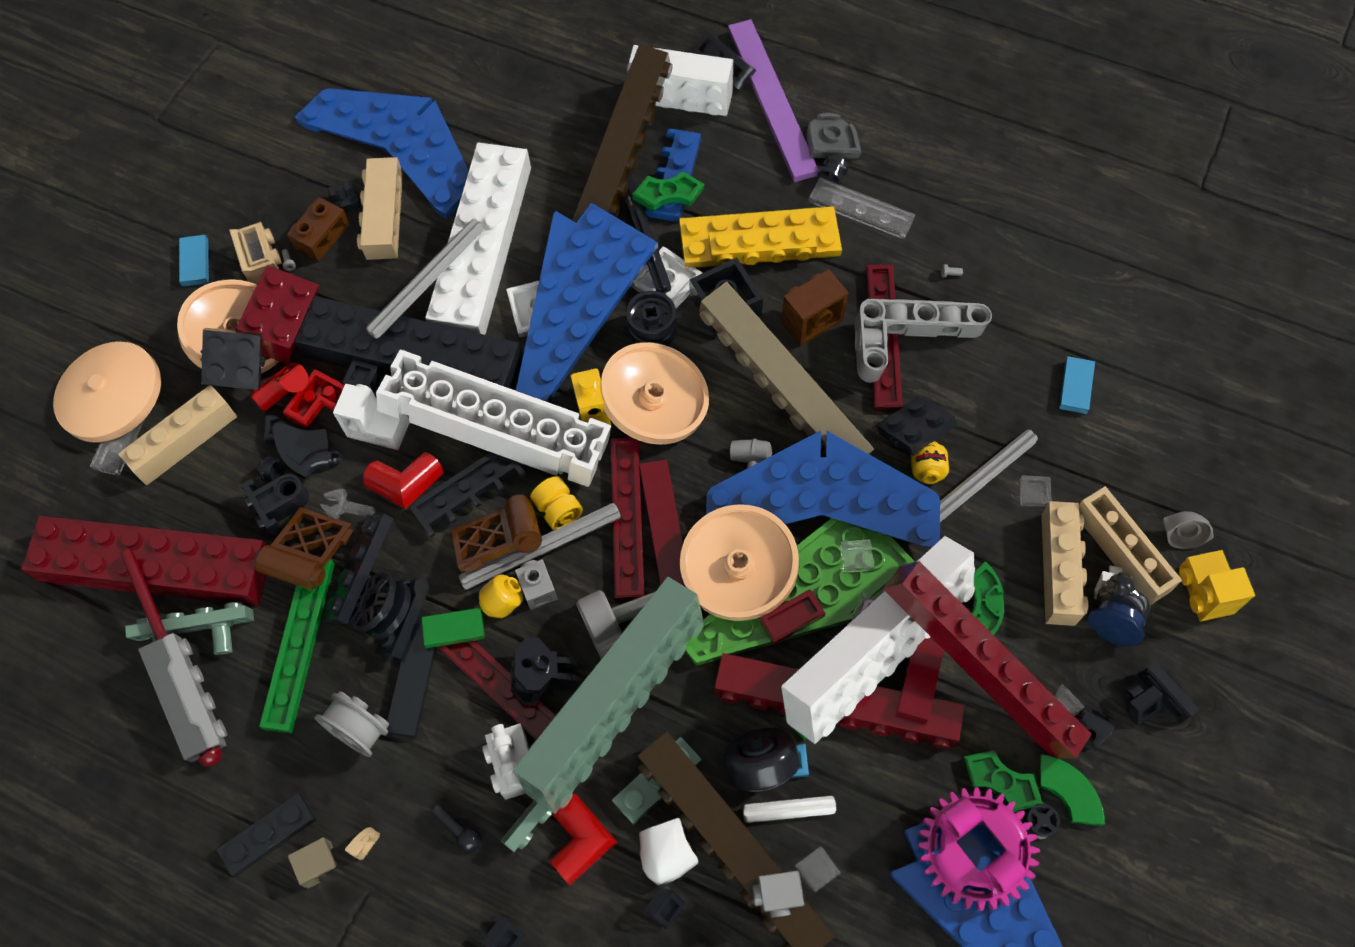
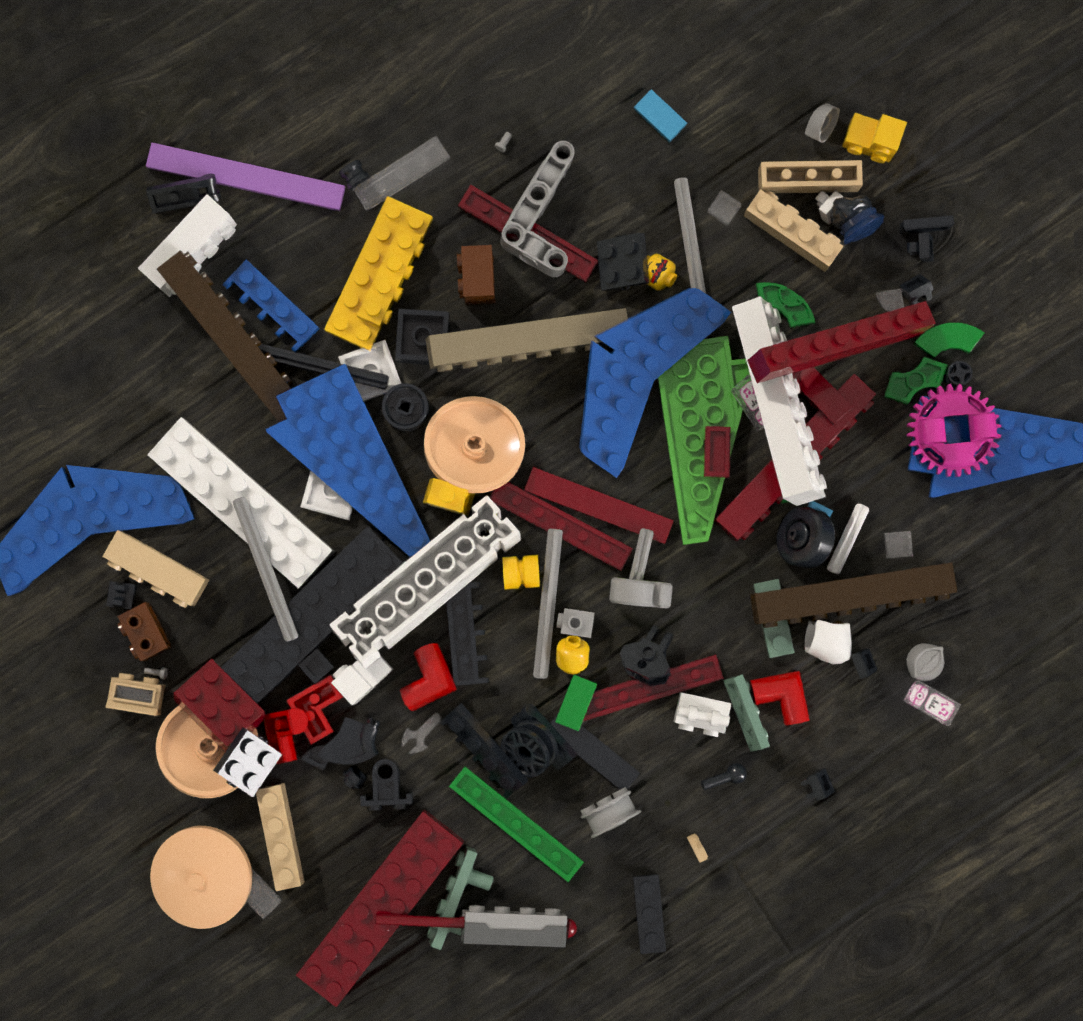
camera: 60 degrees left, 20 degrees up
dark azure tile [179,235,209,287] -> none
reddish brown piece [255,507,354,590] -> none
dark tan panel [288,837,336,889] -> none
reddish brown piece [451,495,542,573] -> none
sand green brick [512,577,704,814] -> none
green tile [632,171,705,212] -> none
light nougat dish [680,505,799,621] -> none
light grey piece [730,439,772,469] -> none
light grey brick [752,871,804,918] -> none
dark grey tile [806,113,861,159] -> none
clear tile [840,539,874,573] -> none

